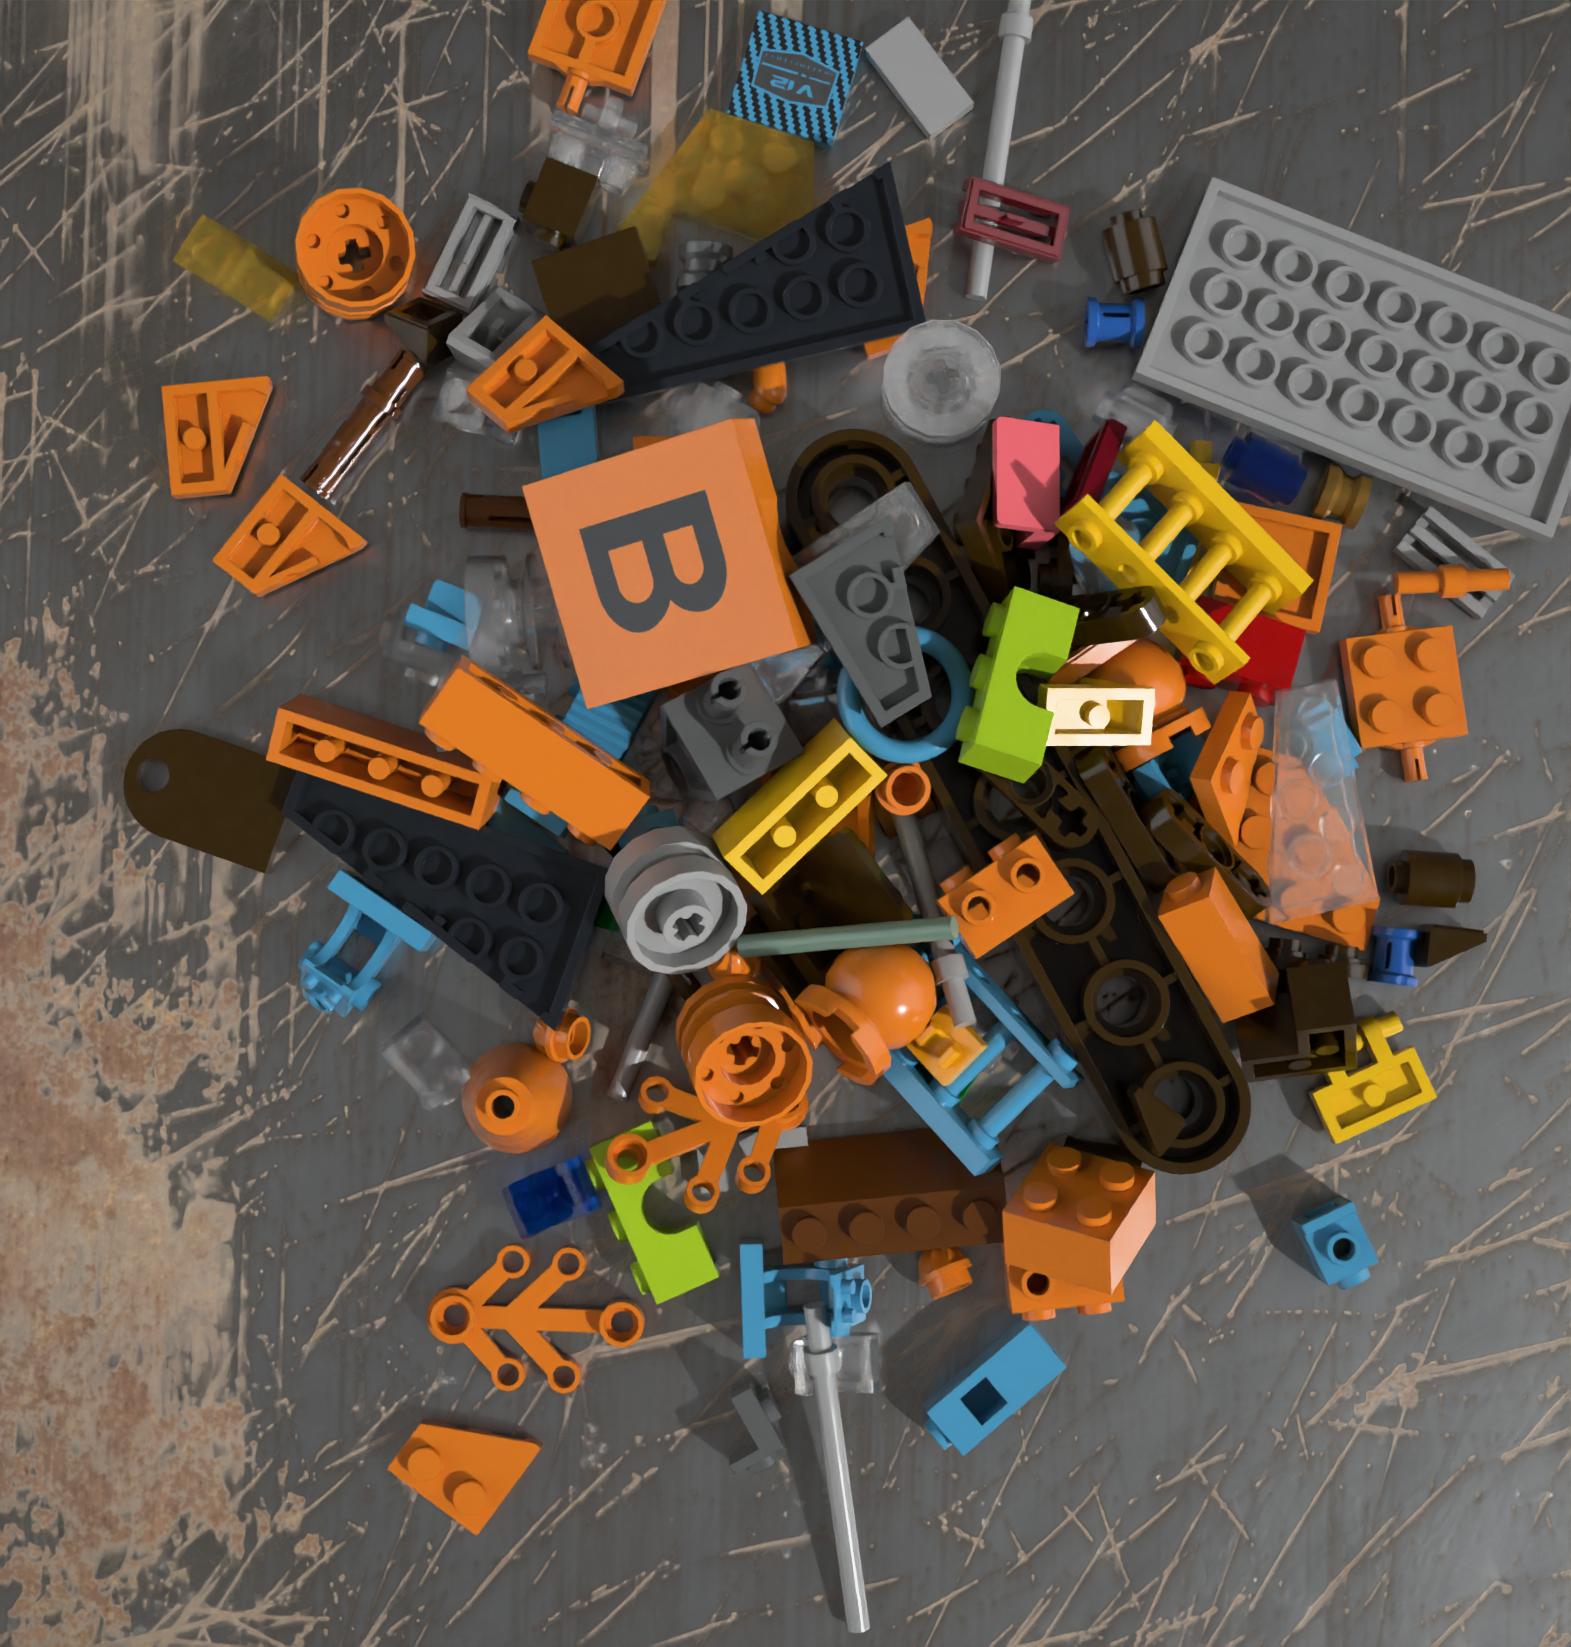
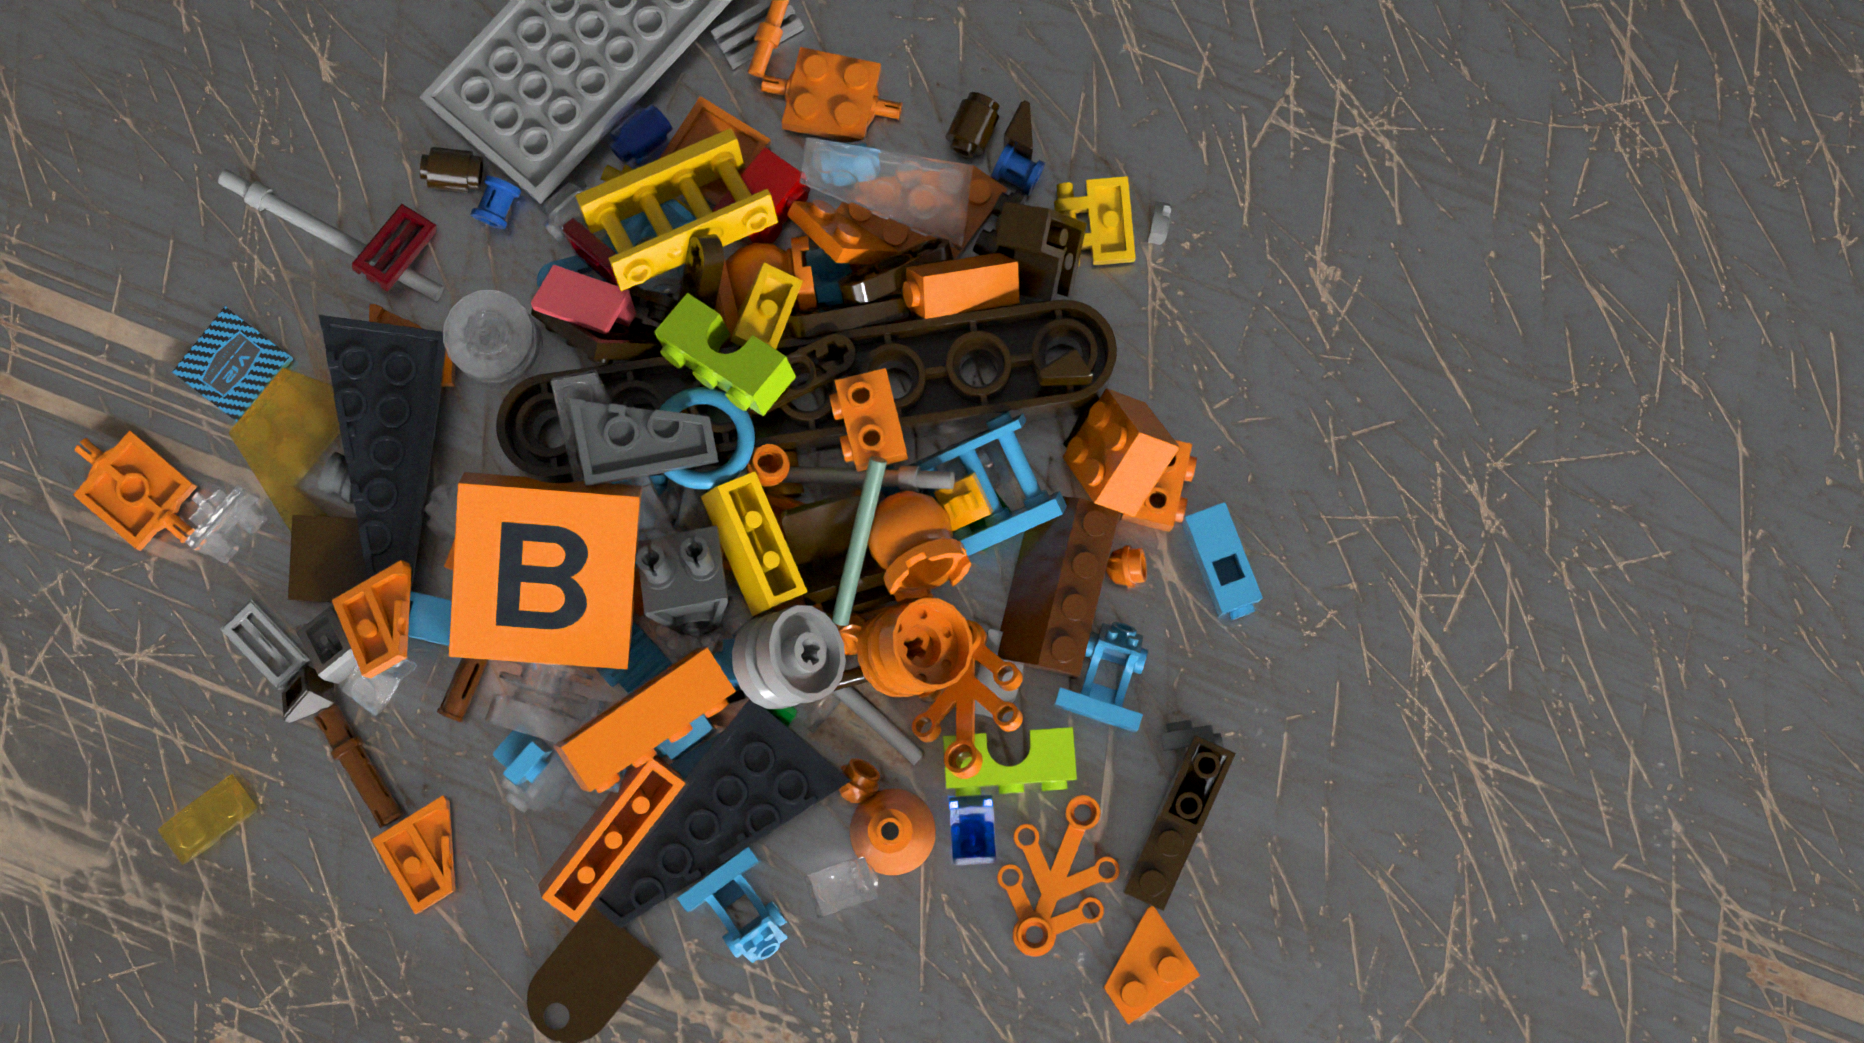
camera: 65 degrees left, 5 degrees down
orange wing [161,376,273,499] -> none
orange wheel [295,188,416,320] -> none
dark brown brick [518,156,602,252] -> none
orange arm [748,363,787,414] -> none
clear bracket [789,1332,881,1396] -> none
light grey bar [803,1301,870,1633] -> none
light grey tile [864,16,974,141] -> none
dark azure brick [1290,1196,1379,1289] -> none
pearl gold wheel [1310,463,1373,530] -> none
none -> dark brown slope [1123,735,1236,911]
none -> light grey tile [1147,201,1172,245]

